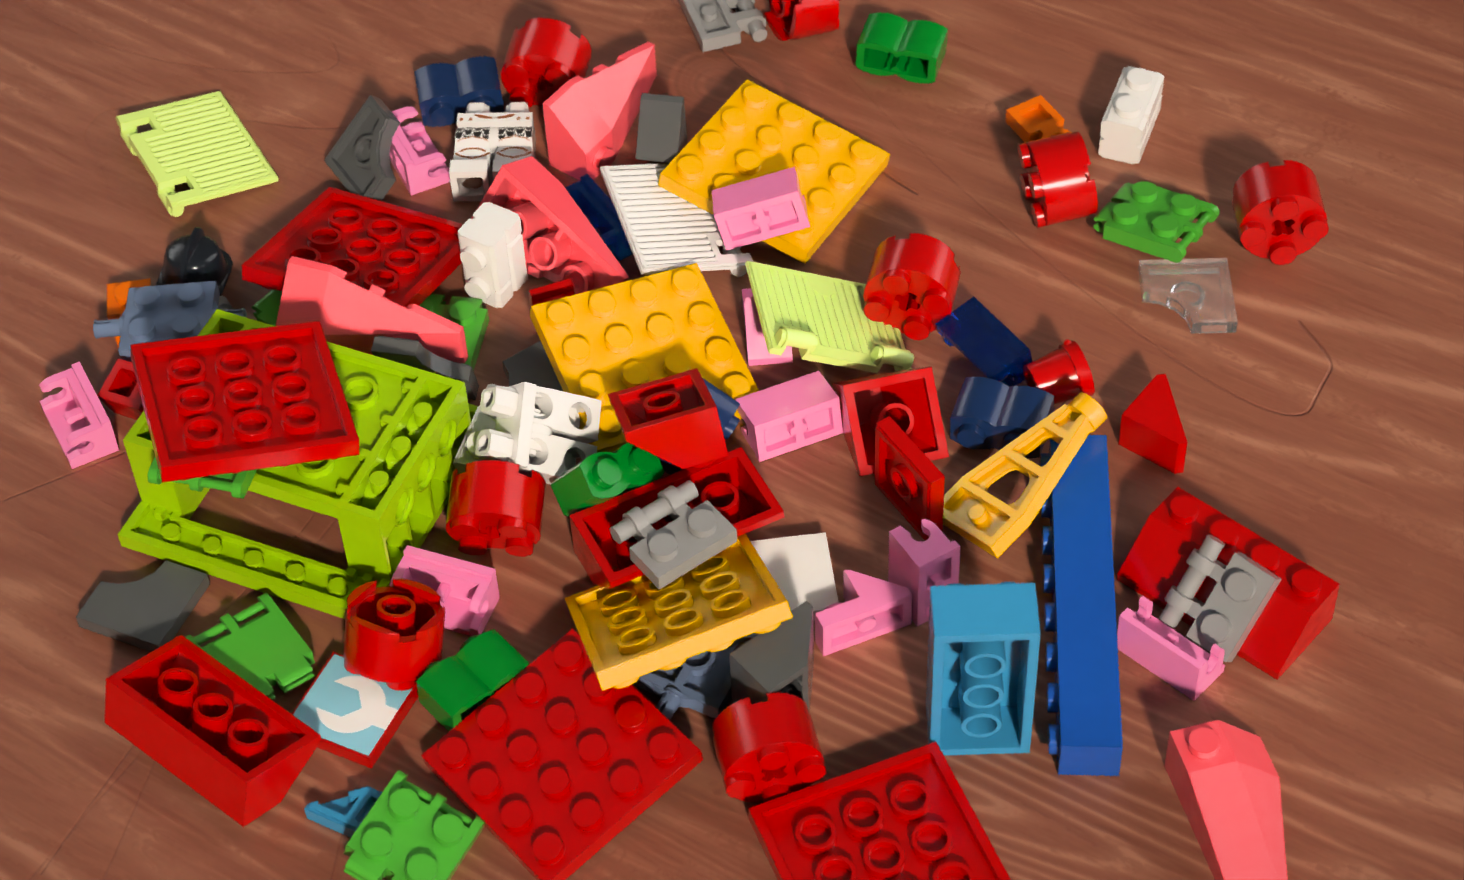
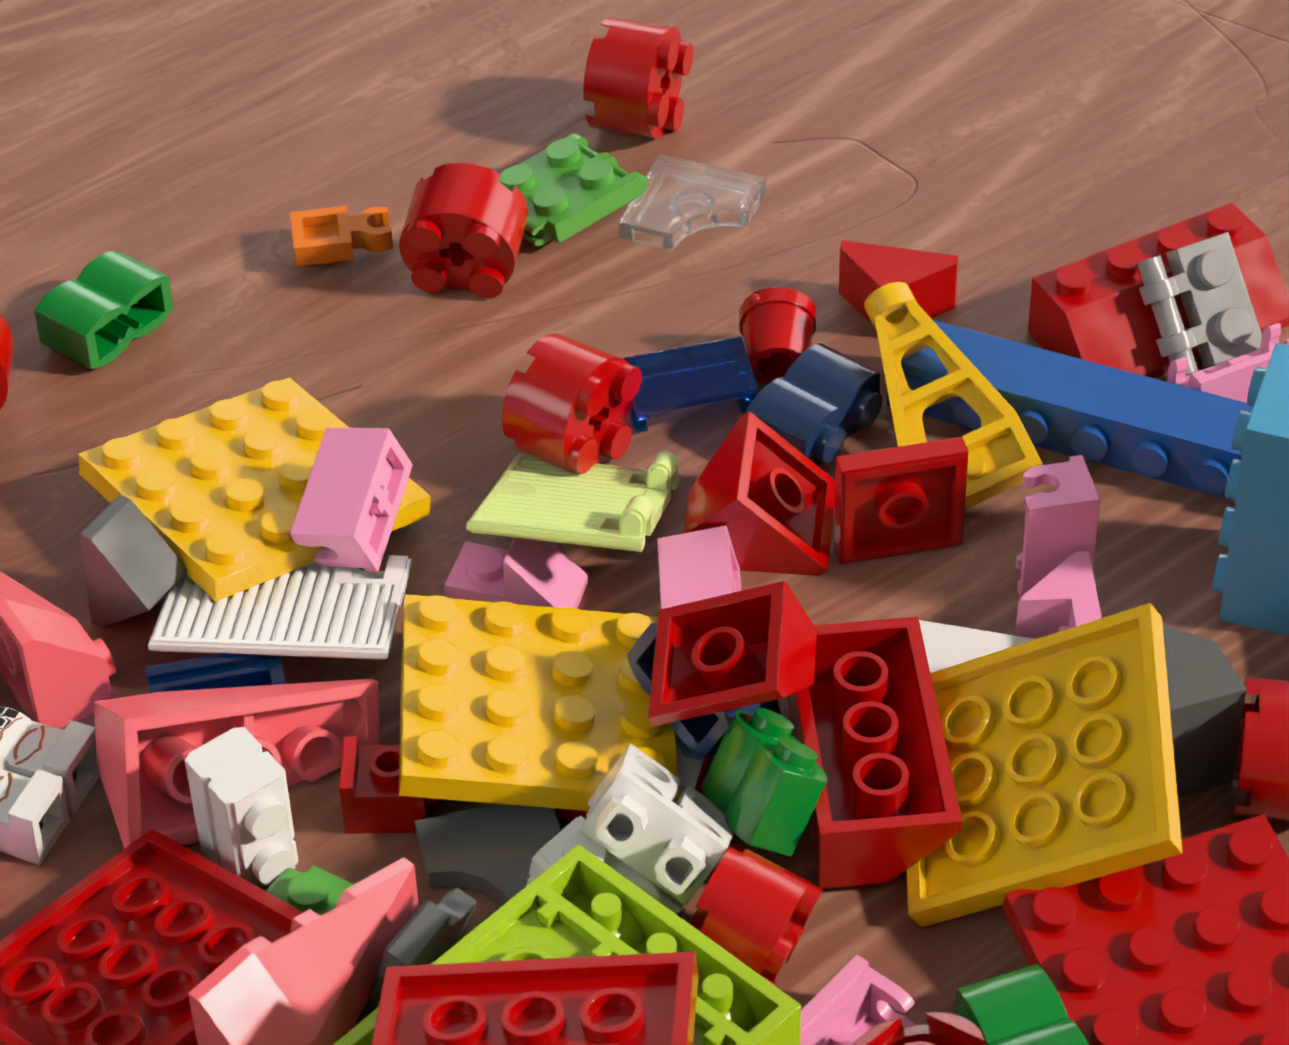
camera: 70 degrees left, 5 degrees down
light grey plate [610,480,737,590] -> none
white brick [1098,66,1164,165] -> none

